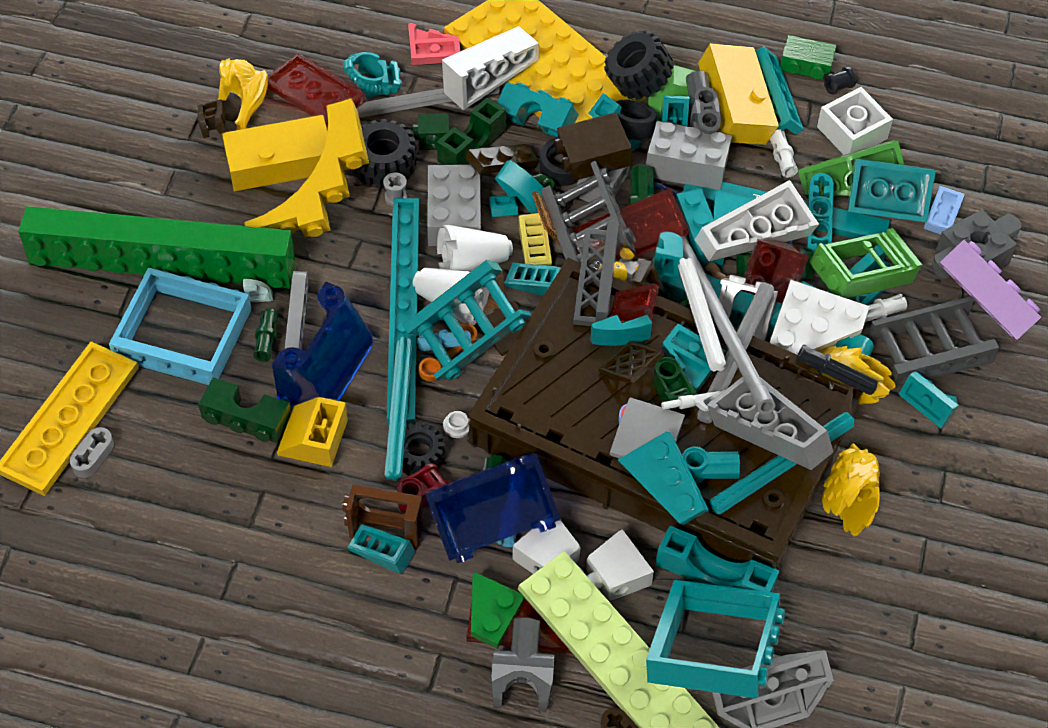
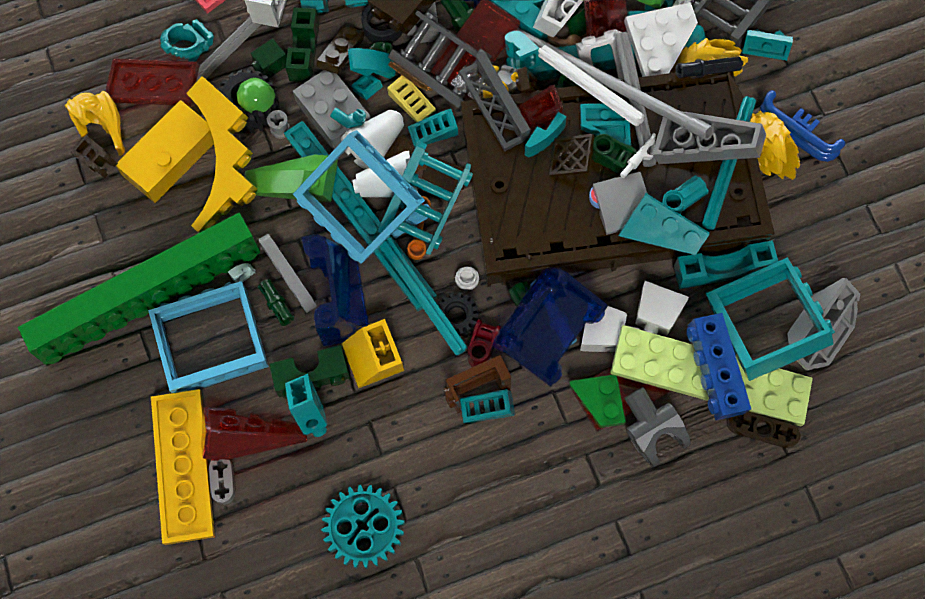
camera: 30 degrees left, 15 degrees up
none -> clear red wedge [201,407,307,461]
none -> bright green hair [237,78,275,113]
none -> bright green wedge [244,154,338,203]
none -> teal torso [285,374,327,437]
none -> medium azure window [293,130,425,264]
none -> teal gear [321,485,405,569]
none -> teal arm [330,107,366,128]
none -> blue brick [687,313,751,421]
none -> blue piece [760,90,845,162]

